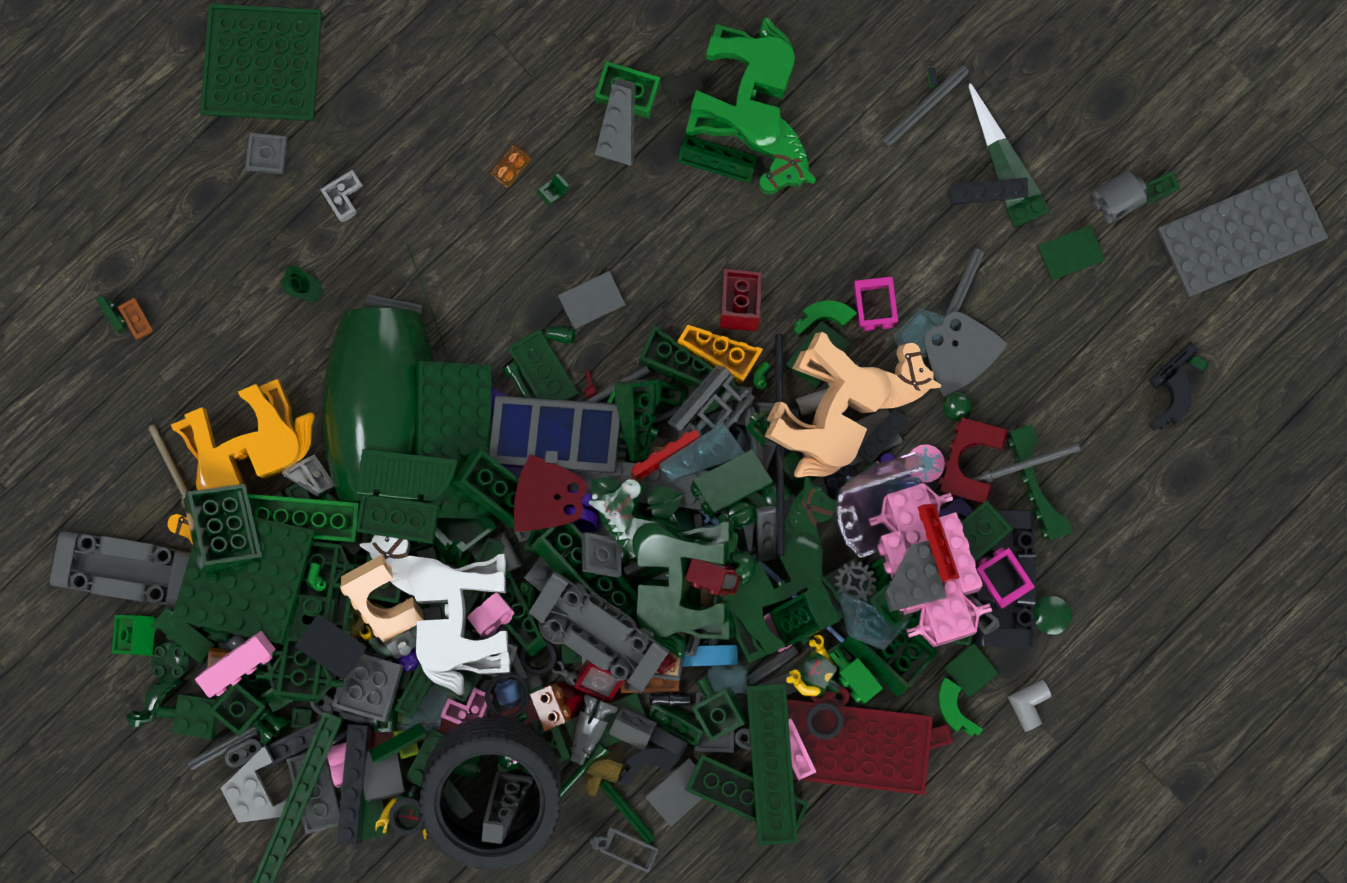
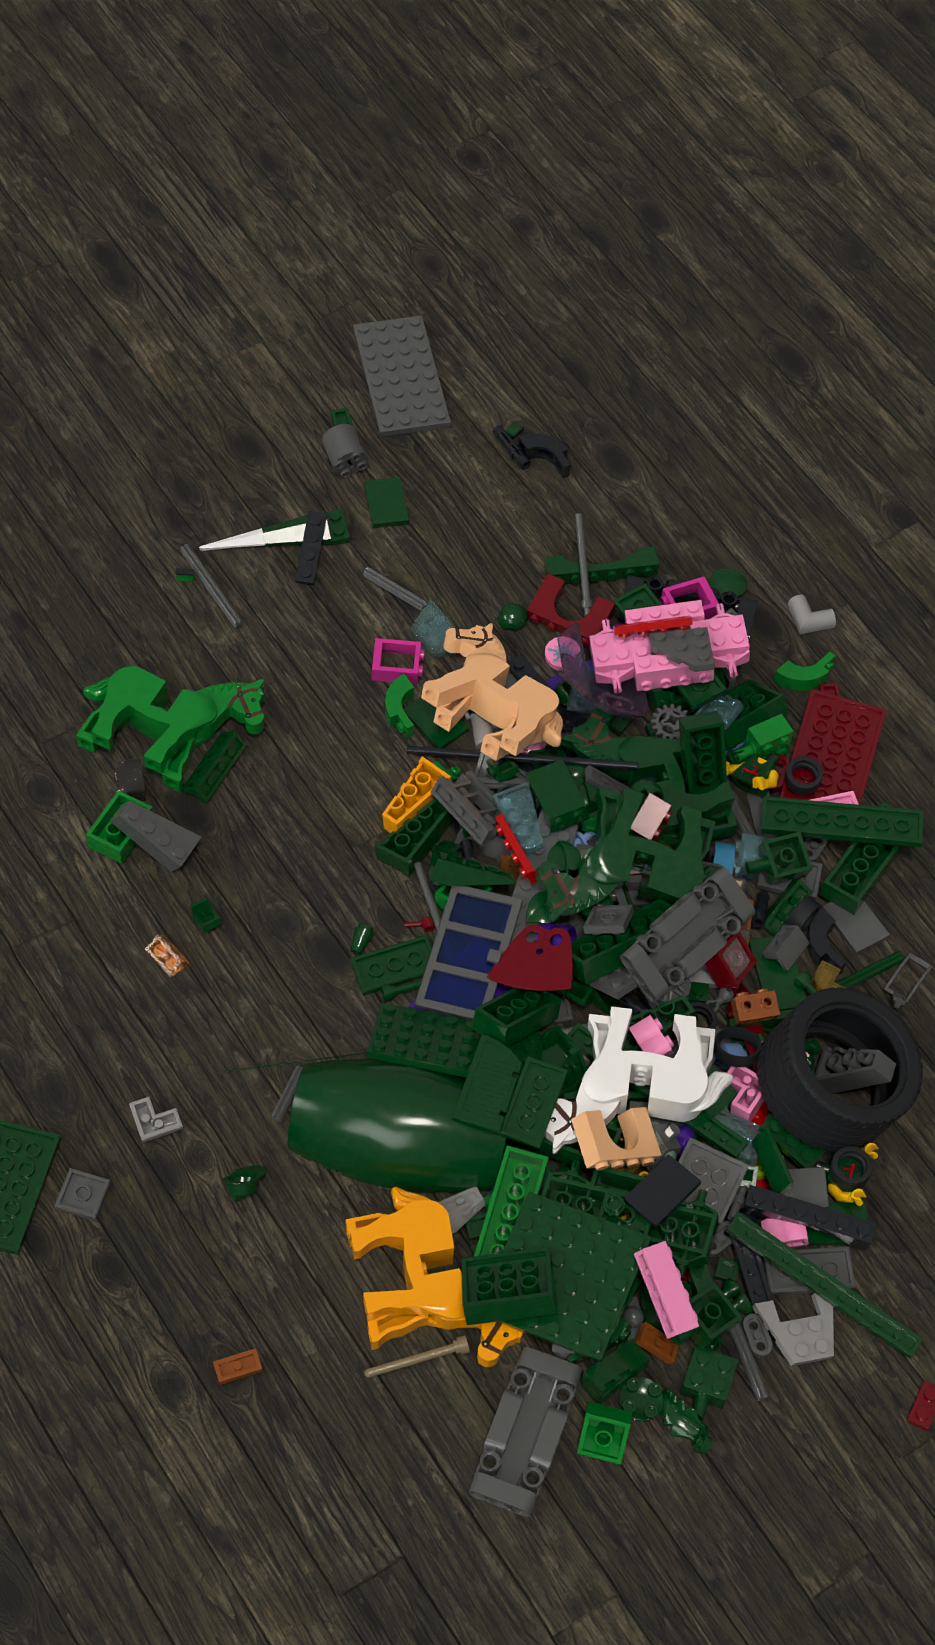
camera: 85 degrees left, 25 degrees down
dark green plate [96,296,127,334] -> none
green arm [308,563,326,591] -> none
dark grey tile [558,271,626,330] -> none
dark grey piece [570,694,619,765] -> none
dark red slope [719,269,762,331] -> none
dark grey piece [925,312,1008,397] -> none
dark green tile [944,643,999,698] -> none

